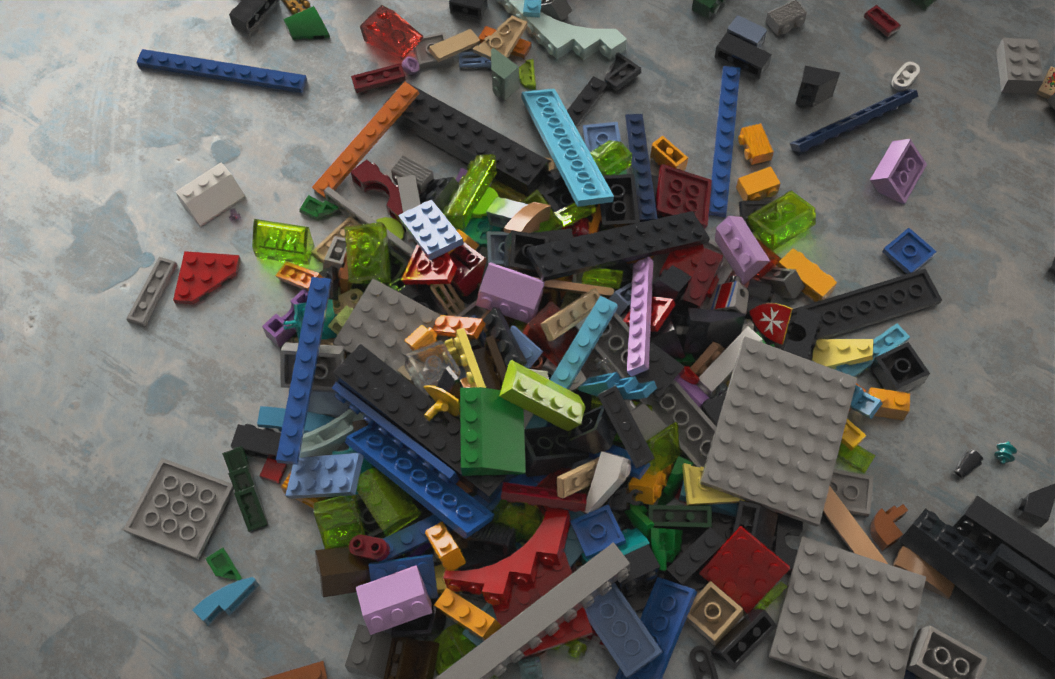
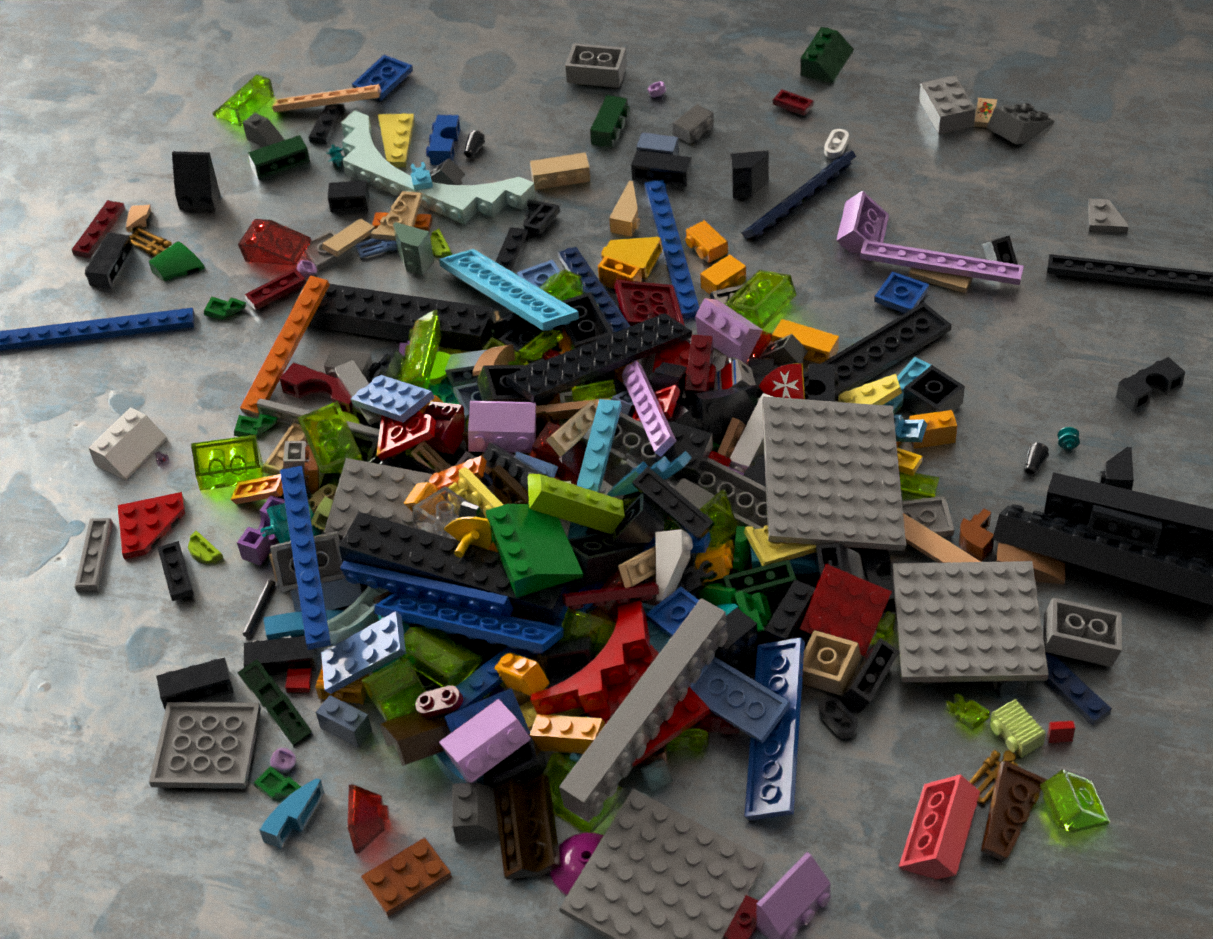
camera: 15 degrees left, 15 degrees down
none -> black brick [156,657,234,710]
none -> black plate [157,541,194,601]
none -> lime tile [188,530,223,564]
none -> green slope [204,296,246,319]
none -> black bar [242,580,276,638]
none -> lavender tile [270,748,296,773]
none -> sand blue brick [316,695,372,747]
none -> clear red slope [347,784,389,854]
none -> tan brick [530,153,590,190]
none -> yellow slope [601,237,663,280]
none -> tan slope [609,181,641,237]
none -> lavender plate [860,240,1024,285]
none -> tan tile [908,267,973,293]
none -> black slope [982,236,1018,265]

